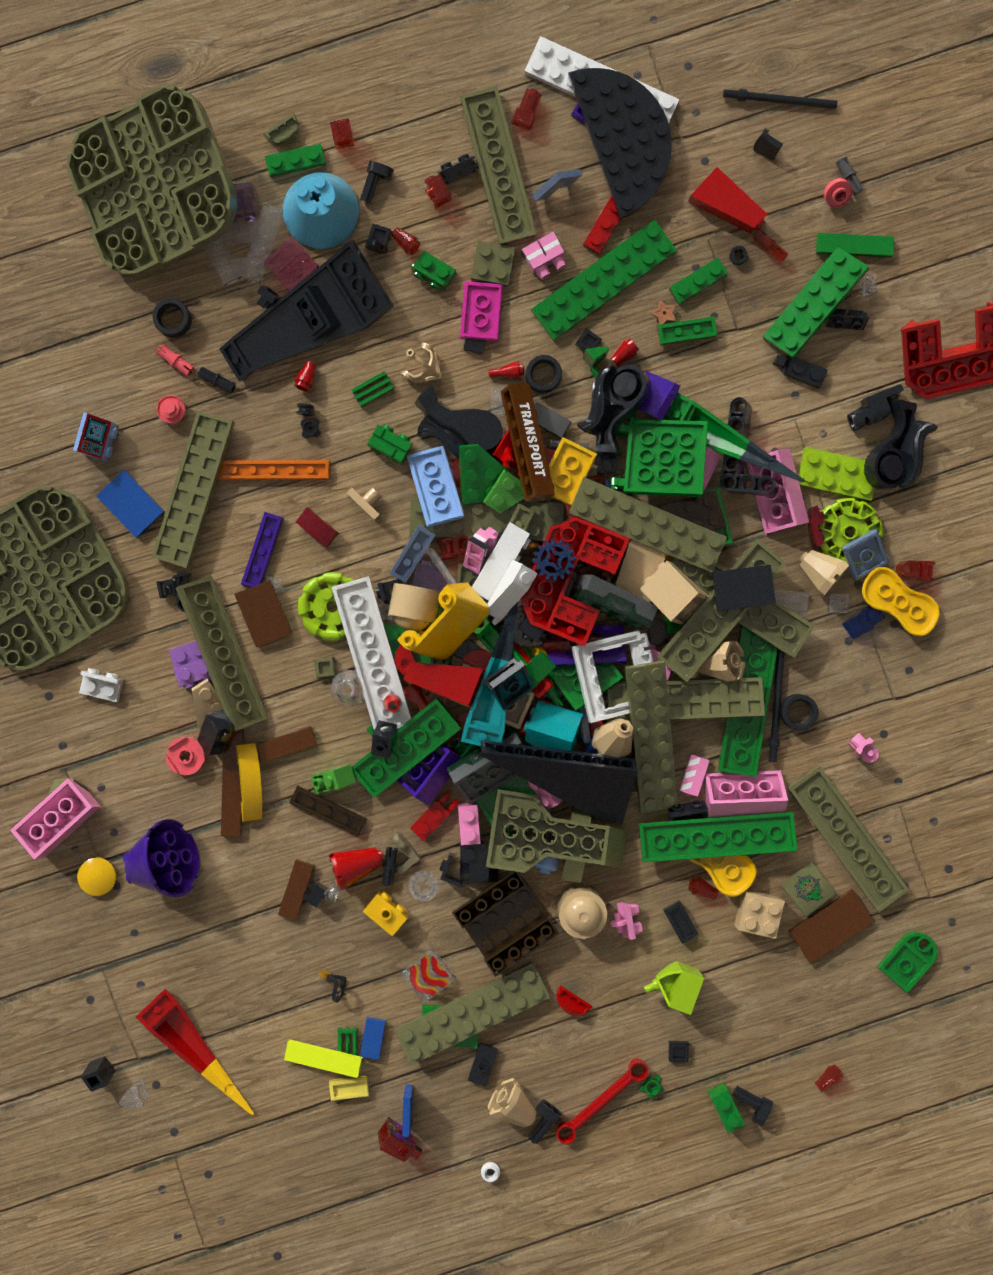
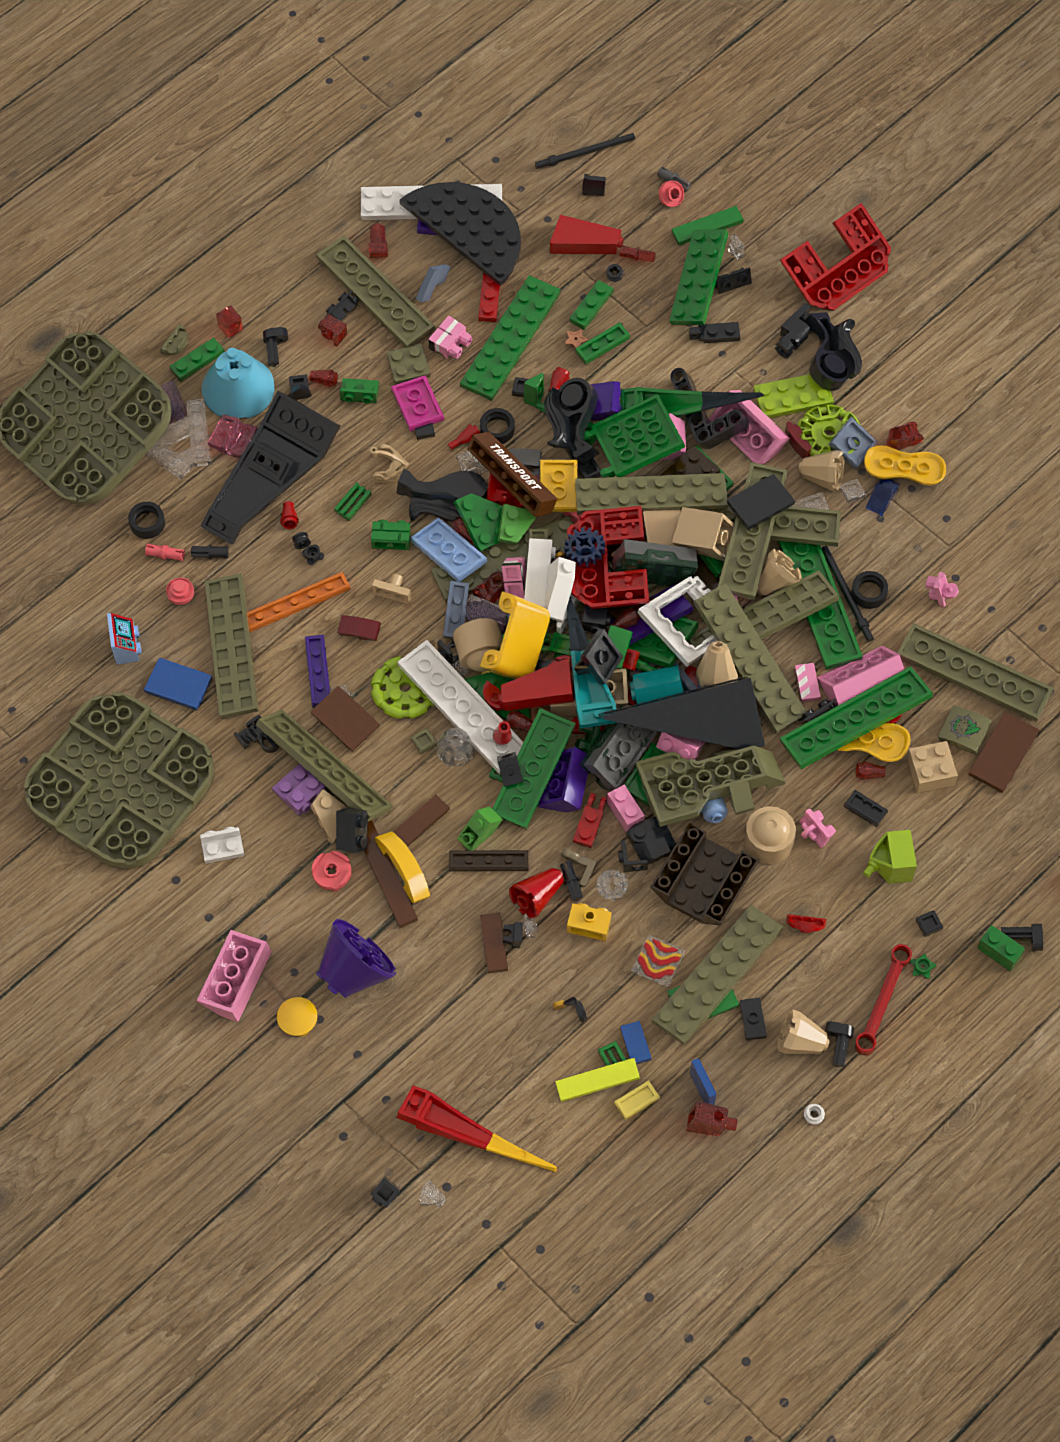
camera: 25 degrees left, 25 degrees down
black tile [257,285,281,308] -> none

